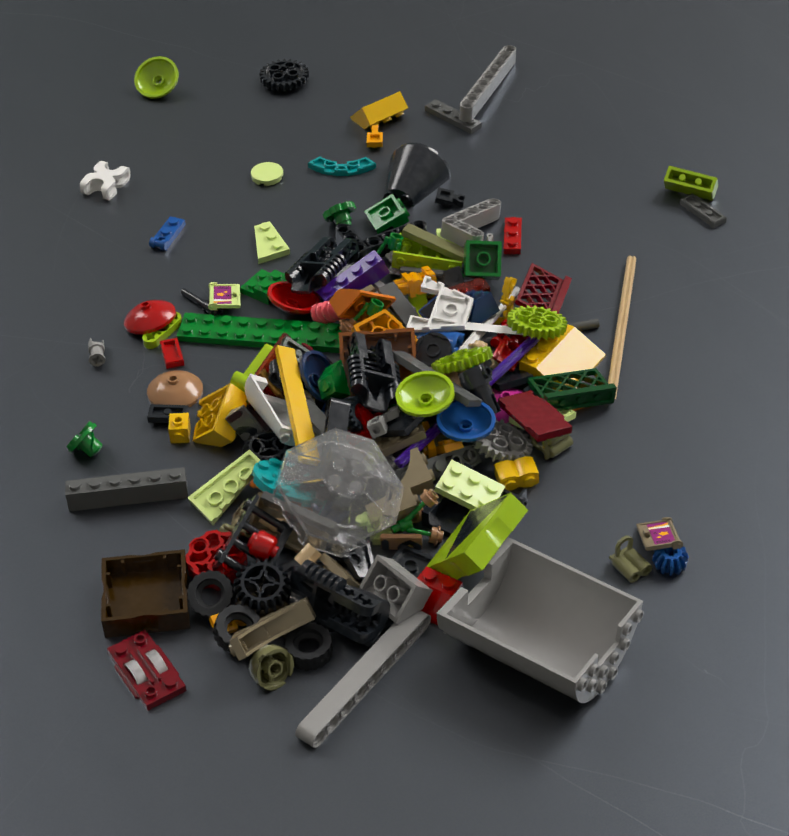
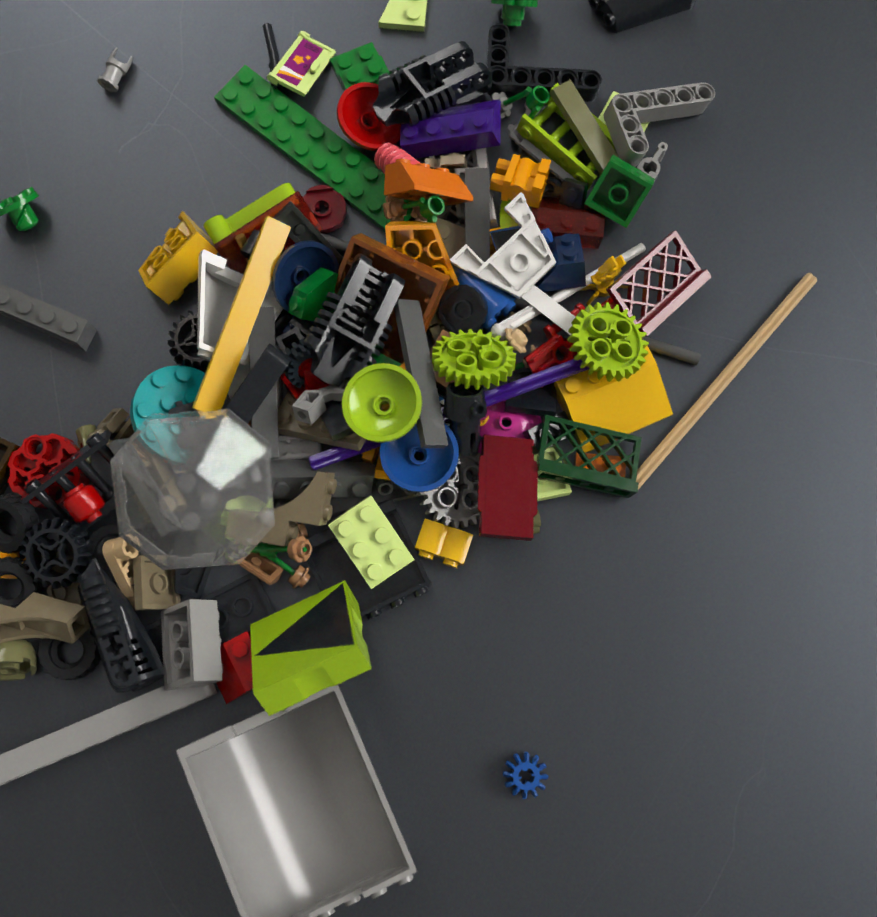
camera: 25 degrees right, 35 degrees up
red dish [124,300,176,334] -> none
lime beam [142,312,182,349] -> none
medium nougat dish [147,370,203,408] -> none
black plate [147,404,189,423] -> none
red tile [160,338,184,369] -> none
yellow brick [168,413,191,443] -> none
yellowish green wing [188,449,261,525] -> none
dark grey slope [225,405,265,442] -> none
green plate [364,194,410,234] -> none
black plate [435,187,465,207] -> none
red plate [504,217,522,254] -> none
olive piece [609,536,652,583] -> none
dark tan door [636,517,683,551] -> none

